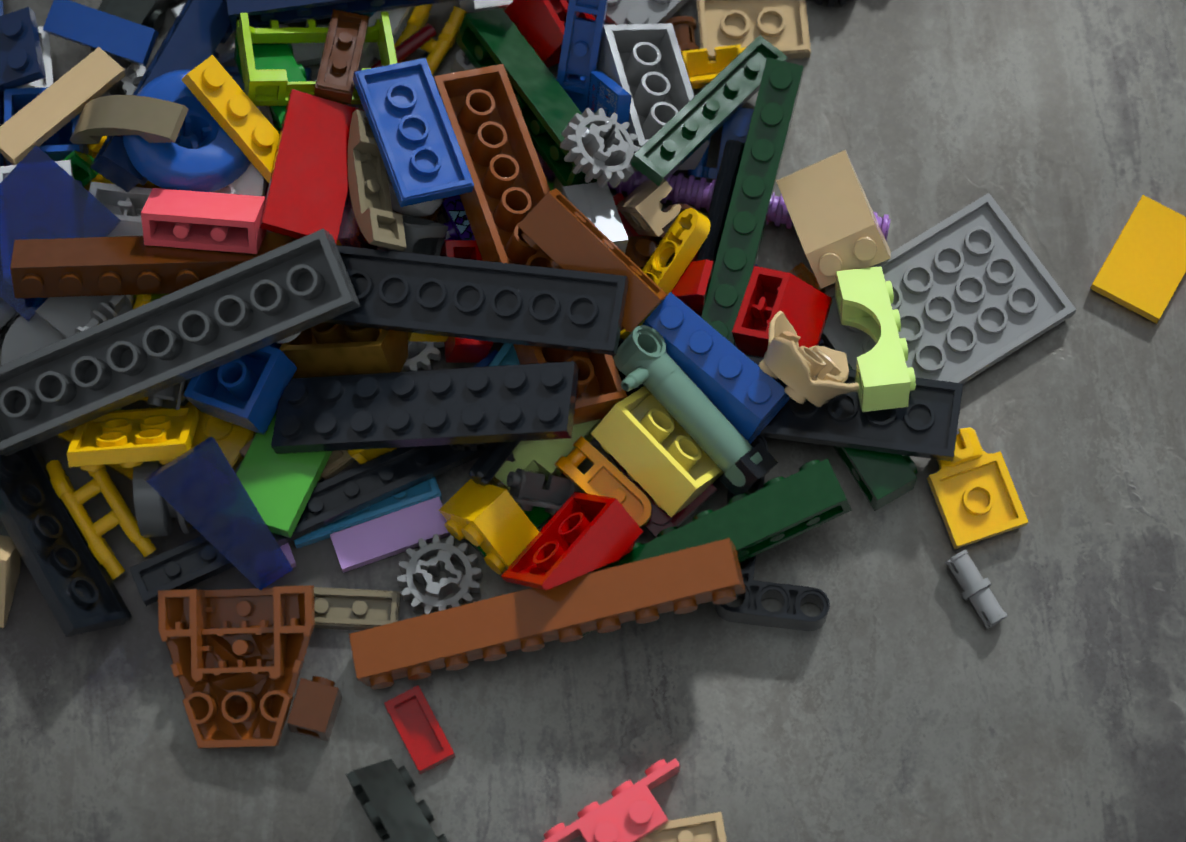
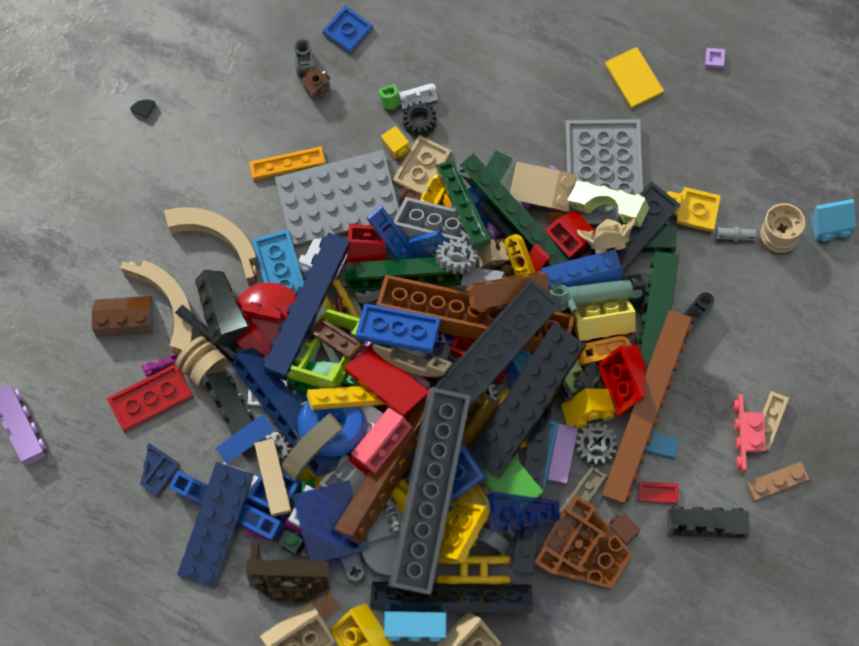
camera: 55 degrees left, 0 degrees up
none -> clear green tile [486,150,512,181]
none -> dark azure tile [644,432,679,459]
none -> tan wheel [760,203,805,253]
none -> medium azure slope [810,199,856,241]

